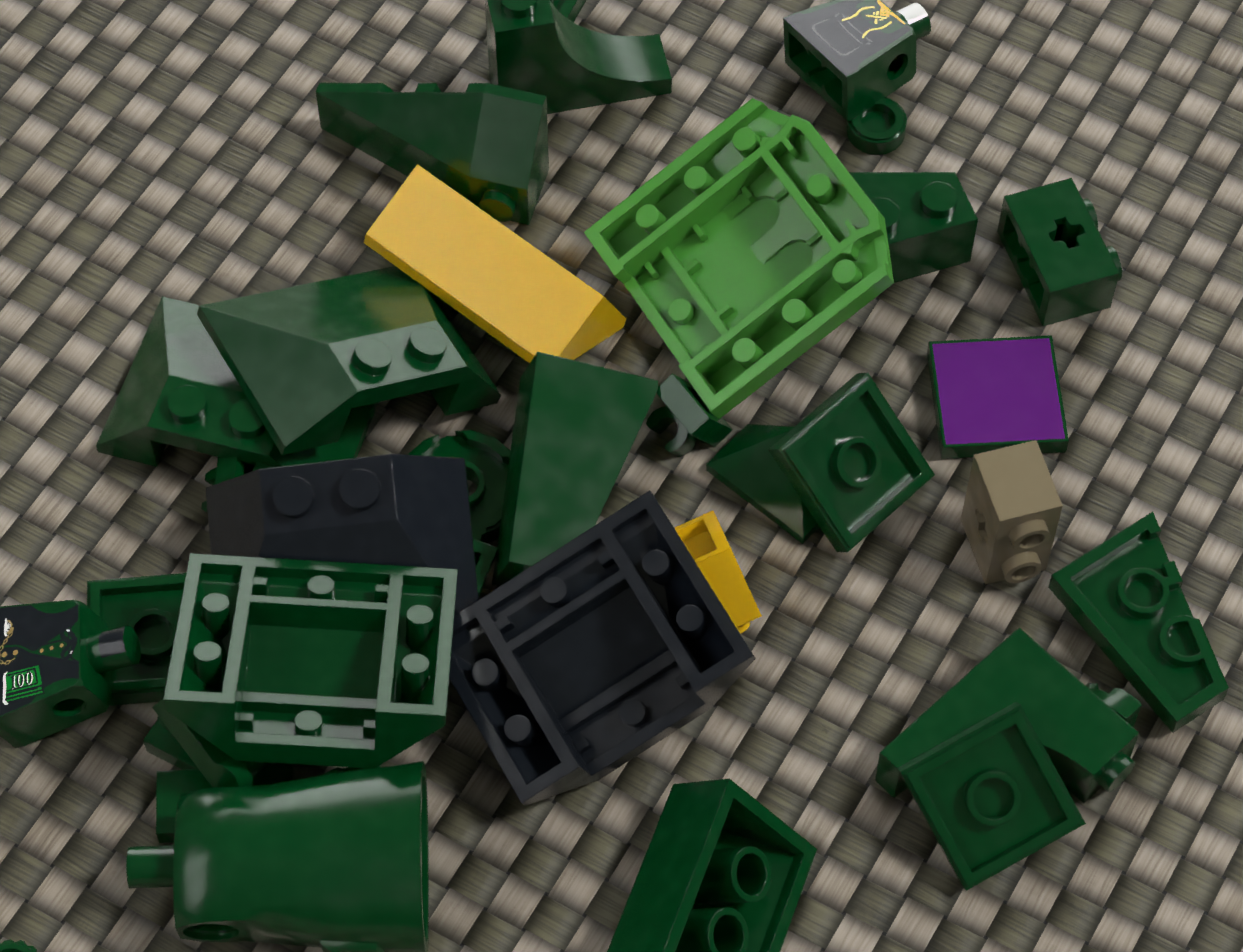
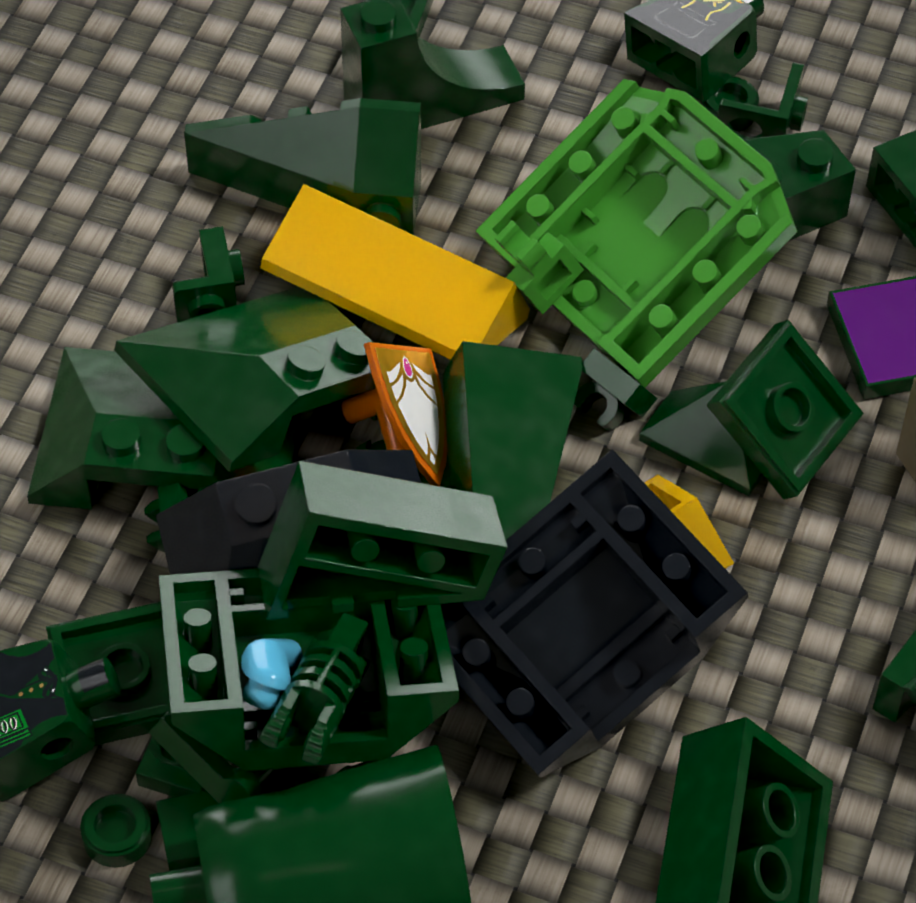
camera: 10 degrees left, 5 degrees down
none -> dark green tile [80,794,152,868]
none -> dark green bracket [172,226,245,322]
none -> medium azure arm [241,638,303,710]
none -> dark green wedge [258,461,508,620]
none -> dark green hinge [260,613,369,765]
none -> shield [341,342,447,486]
none -> bright green plate [495,220,584,315]
none -> dark green bracket [717,62,808,140]

